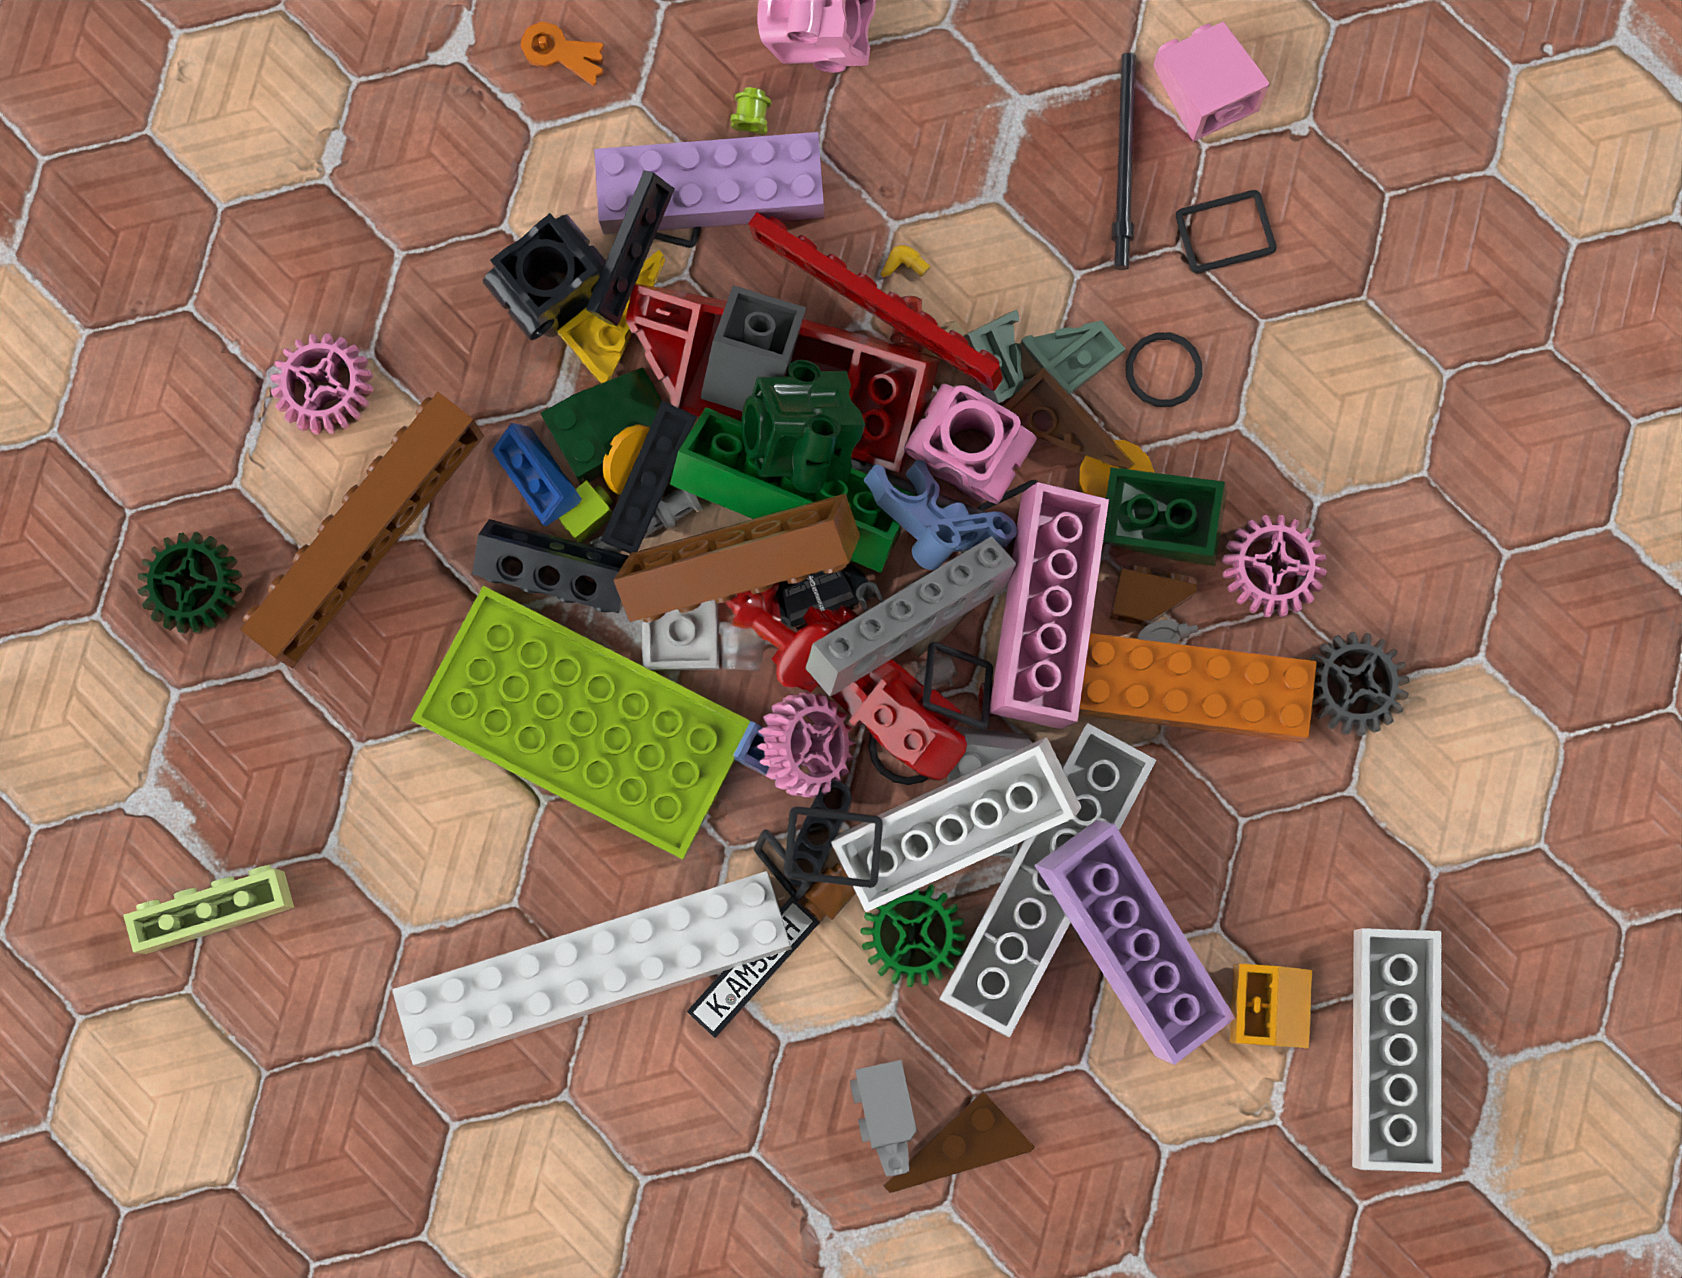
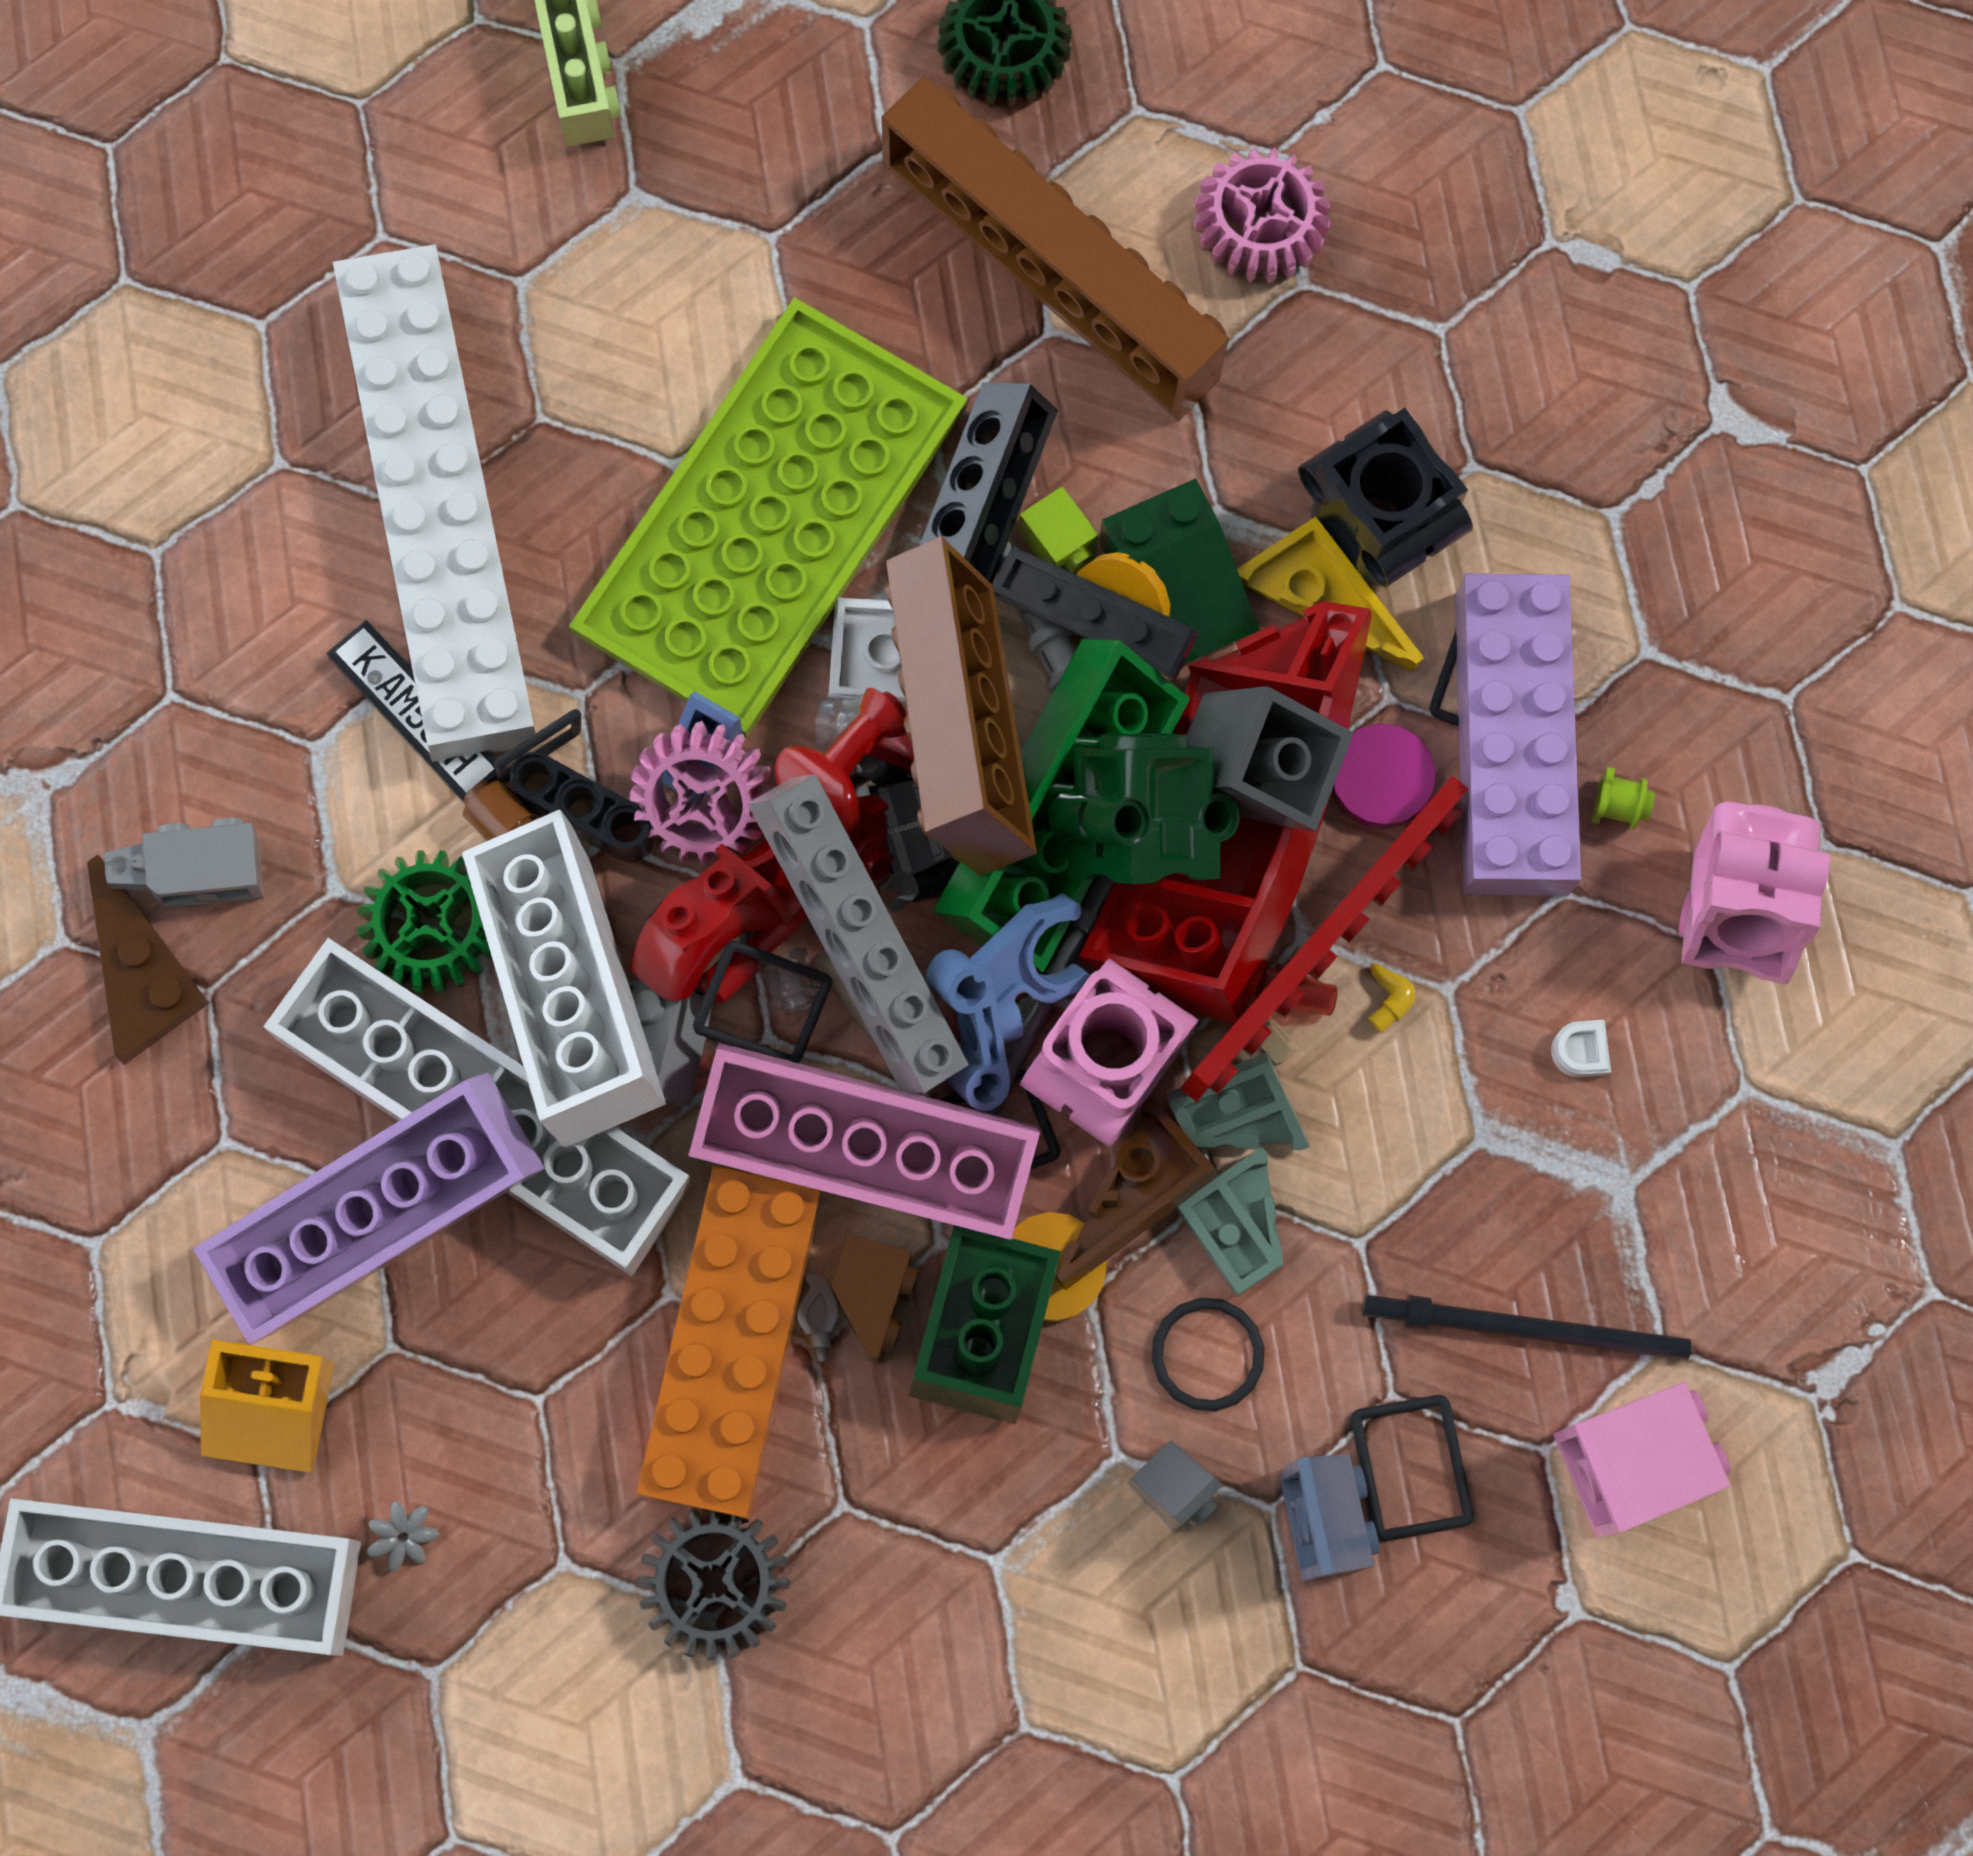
camera: 85 degrees right, 5 degrees down
blue slope [491,423,582,526] -> none
orange piece [520,21,604,86] -> none
black tile [586,170,675,327] -> none
black piece [784,807,883,888] -> none
bright pink gear [1222,515,1327,617] -> none
none -> light grey plant [367,1501,439,1572]
none -> dark grey slope [1127,1440,1222,1531]
none -> sand blue slope [1278,1454,1380,1581]
none -> dark pink tile [1332,723,1436,829]
none -> white tile [1551,1020,1611,1078]

